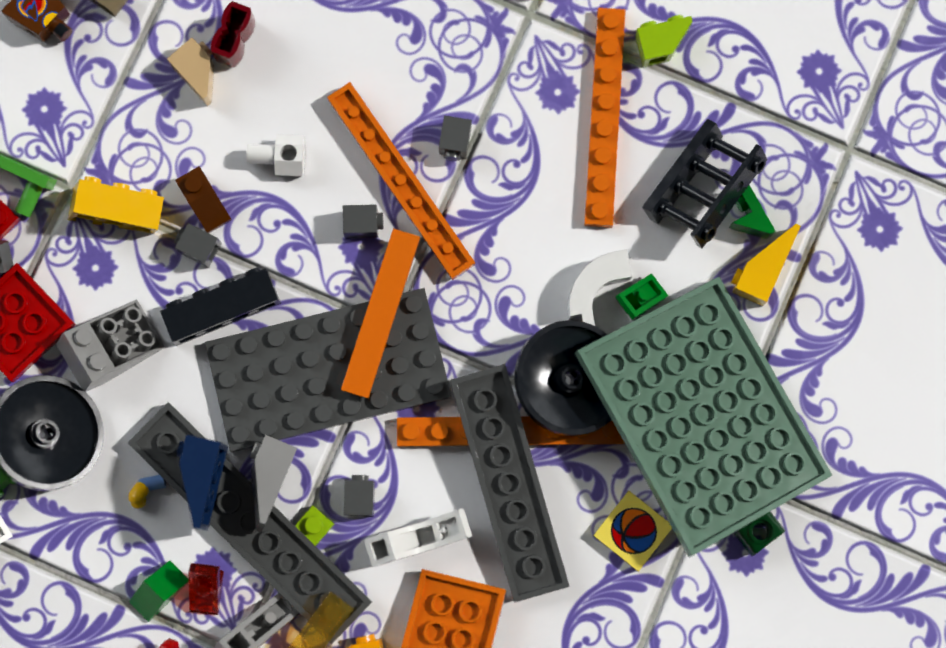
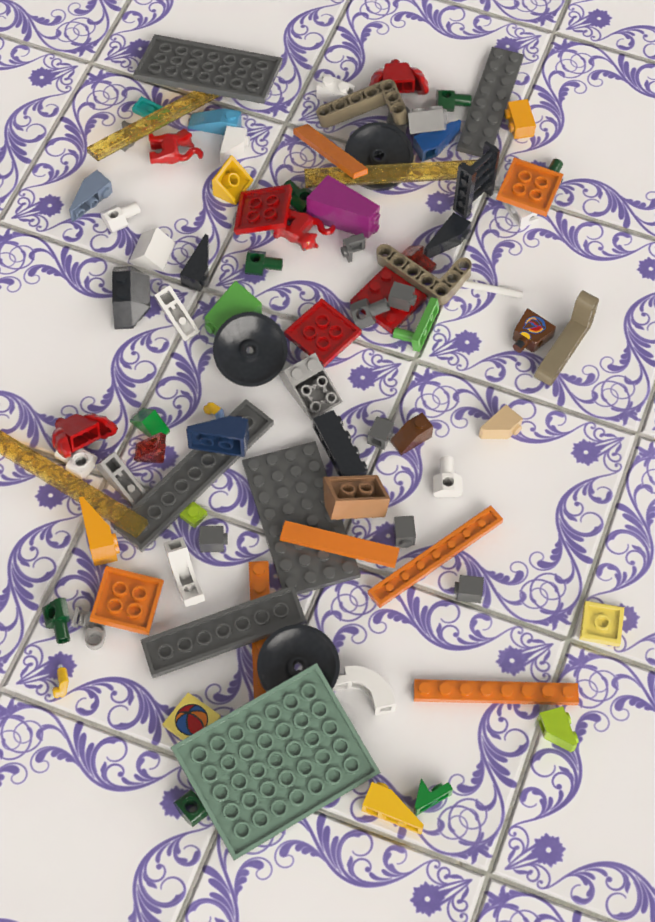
camera: 85 degrees right, 20 degrees down
yellow wedge [67,176,164,234] -> none
dark red brick [211,1,255,68] -> none
light grey slope [250,435,297,532] -> none
green slope [615,273,669,322] -> none
black fence [642,119,768,249] -> none
none -> medium nougat slope [323,475,390,520]

